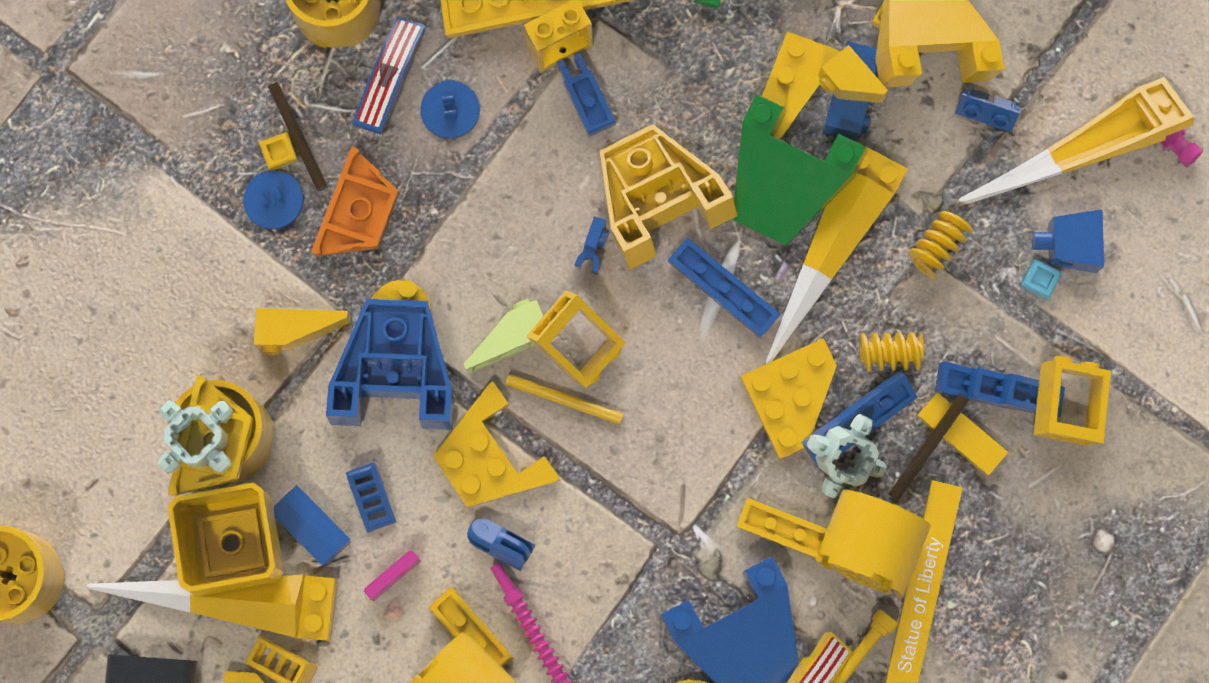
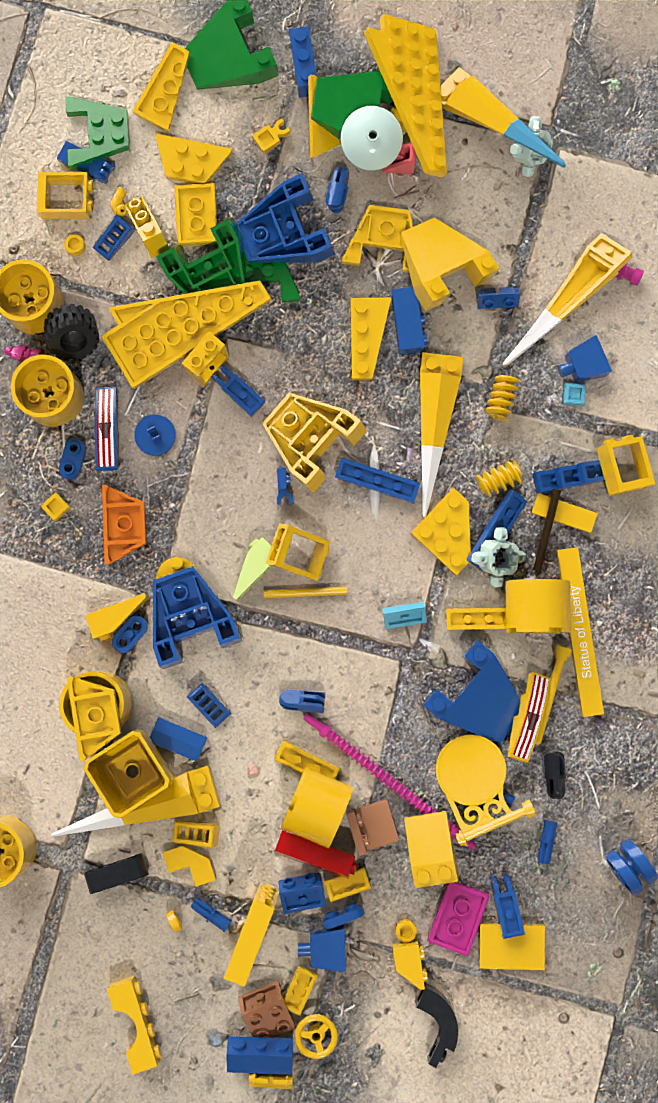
camera: 20 degrees left, 5 degrees up
light aqua piece [158,401,233,474] -> none
blue piece [243,171,304,230] -> none
dark brown bar [268,82,328,192] -> none
dark pink tile [364,550,421,601] -> none
yellow wing [433,381,560,508] -> none
green wedge [732,94,868,246] -> none
yellow slope [818,45,888,103] -> none
none -> blue plate [59,439,87,480]
none -> blue plate [112,616,148,653]
none -> medium azure plate [382,602,427,629]

